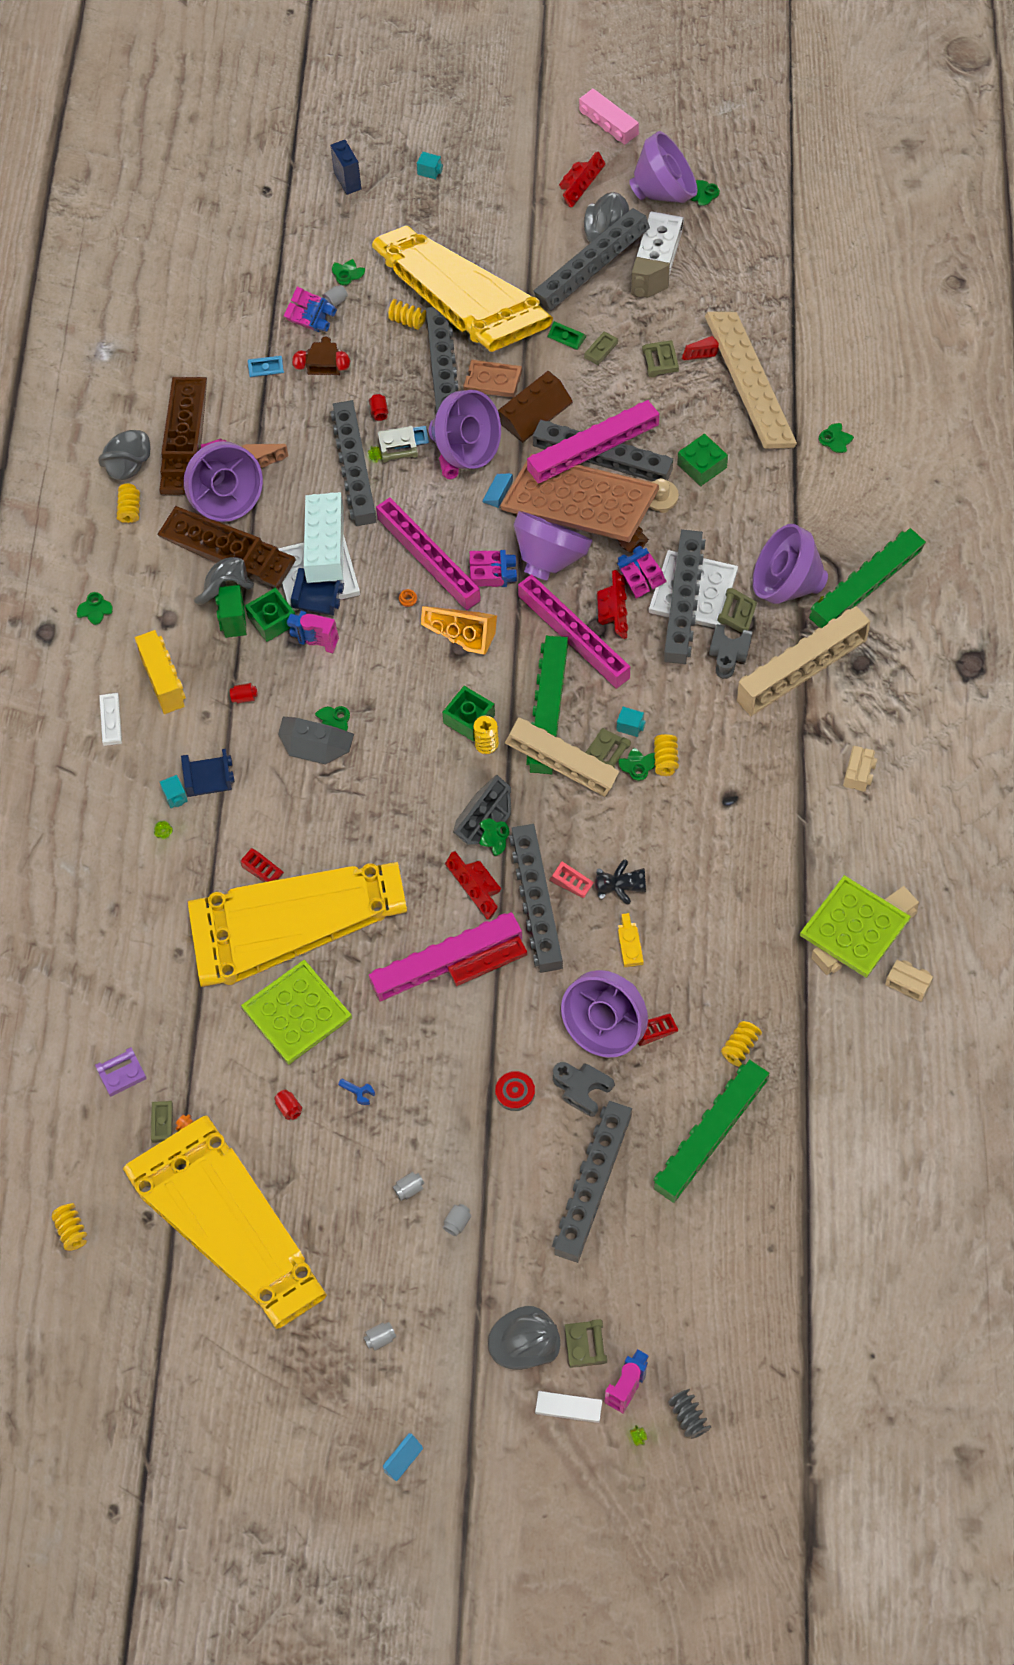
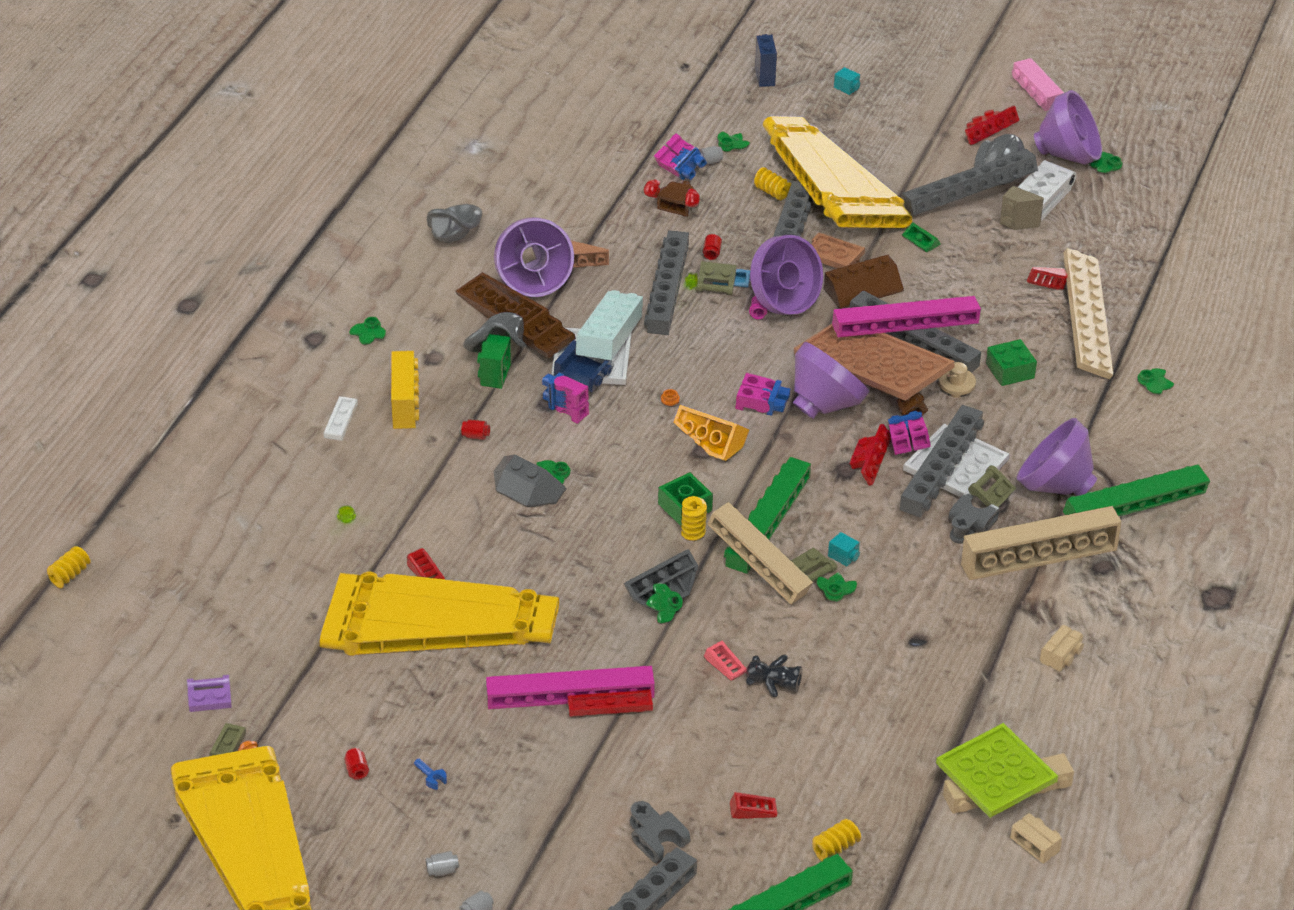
camera: 15 degrees right, 20 degrees down
yellow piece [51,1203,87,1251] -> none
yellow piece [117,483,140,523] -> none
reddish brown slope [159,377,207,495] -> none
teal brick [160,775,188,809] -> none
dark blue panel [181,748,235,797] -> none
lime plate [241,959,352,1065] -> none
green brick [245,588,296,642] -> none
dark azure slope [248,356,284,377] -> none
dark pink brick [376,497,481,611] -> none
red bracket [445,851,501,920] -> none
dark azure slope [482,473,513,508] -> none
red tile [495,1071,535,1111] -> none
dark grey brick [509,824,563,973] -> none
dark pink brick [518,574,630,689] -> none
medium lavender cone [561,970,648,1057] -> none
olive plate [584,331,618,366] -> none
yellow hinge [618,913,644,967] -> none
olive plate [642,340,679,378] -> none
yellow piece [654,734,679,776] -> none

